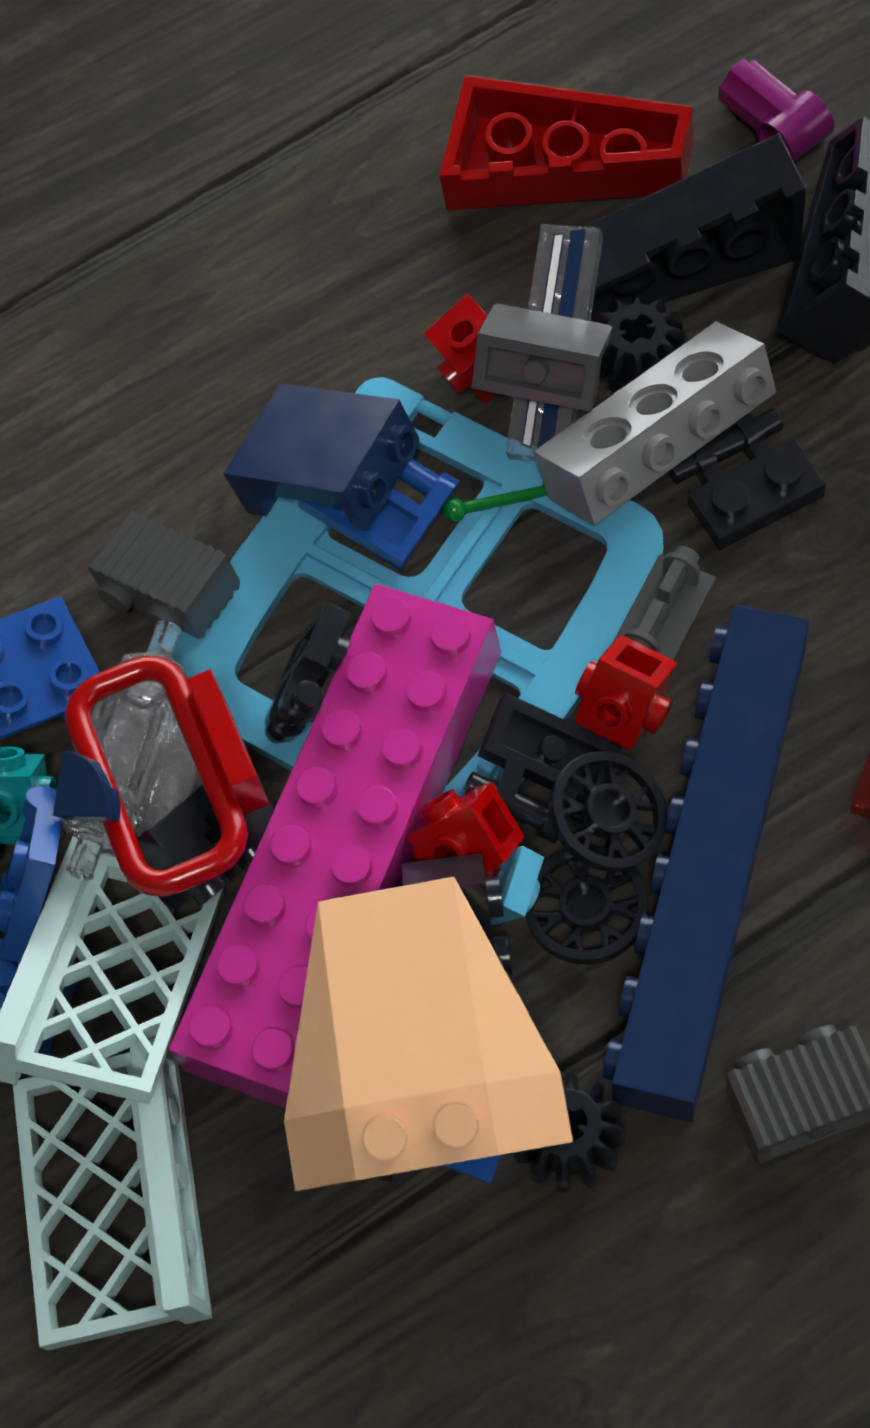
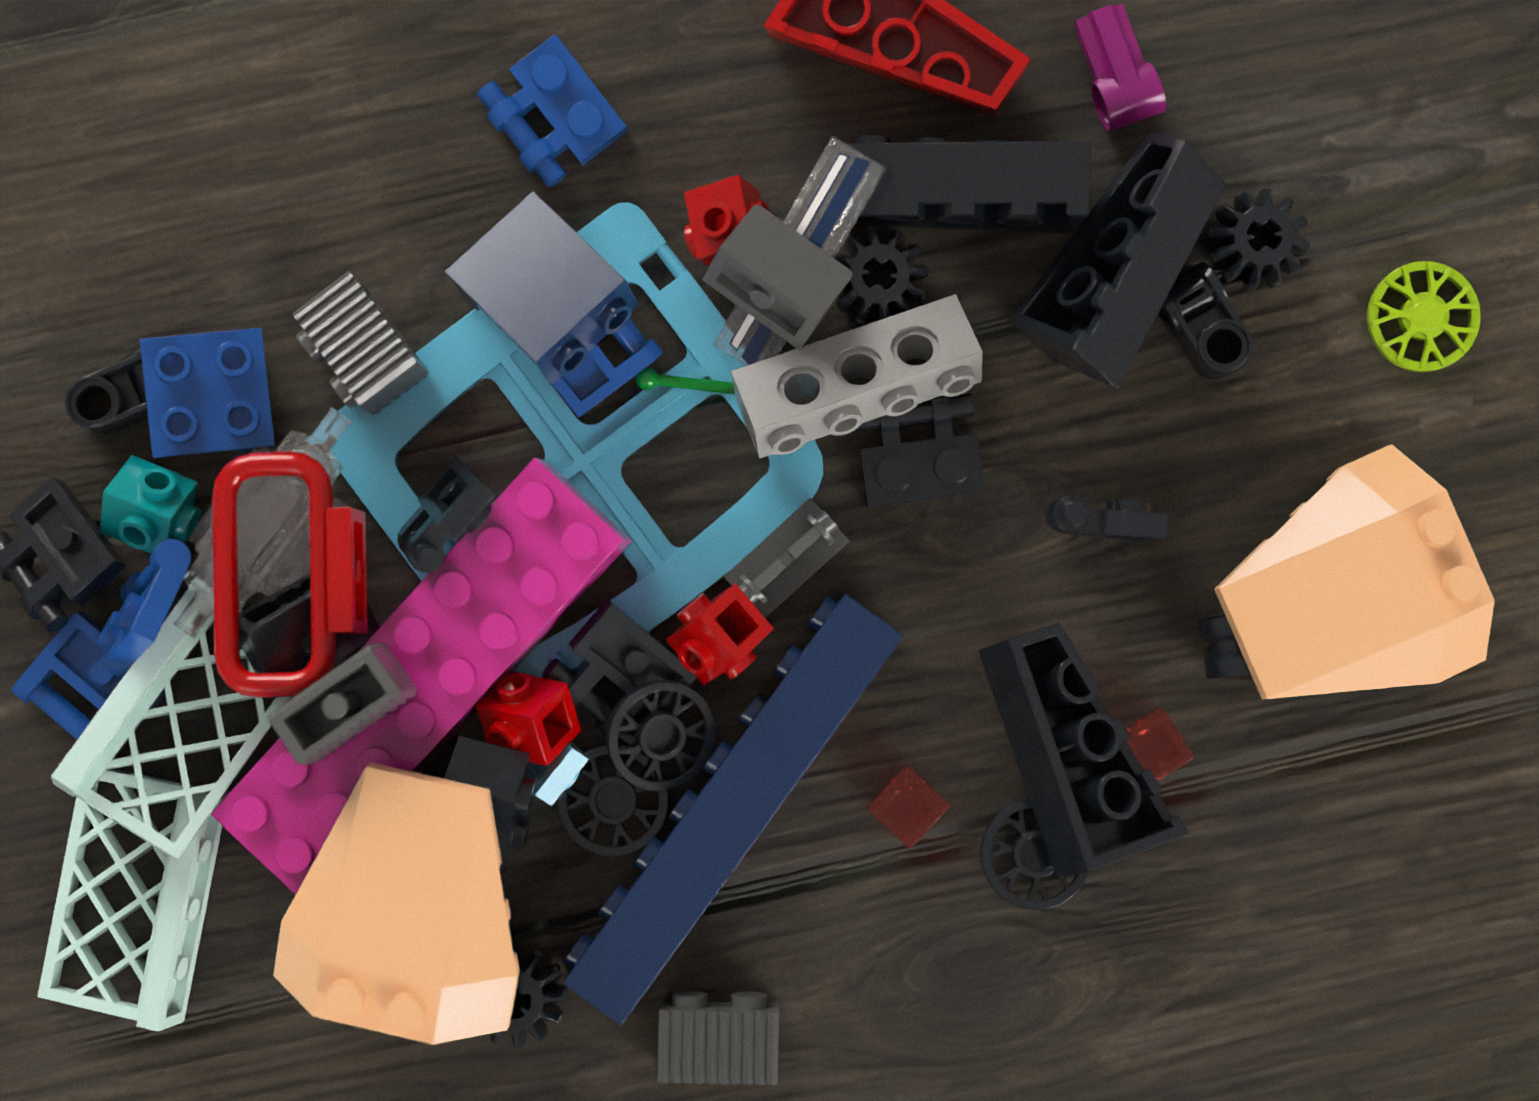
camera: 15 degrees right, 25 degrees up
dark blue tile [53,751,120,822] -> none
none -> dark grey brick [267,643,417,765]
none -> blue plate [477,34,628,188]

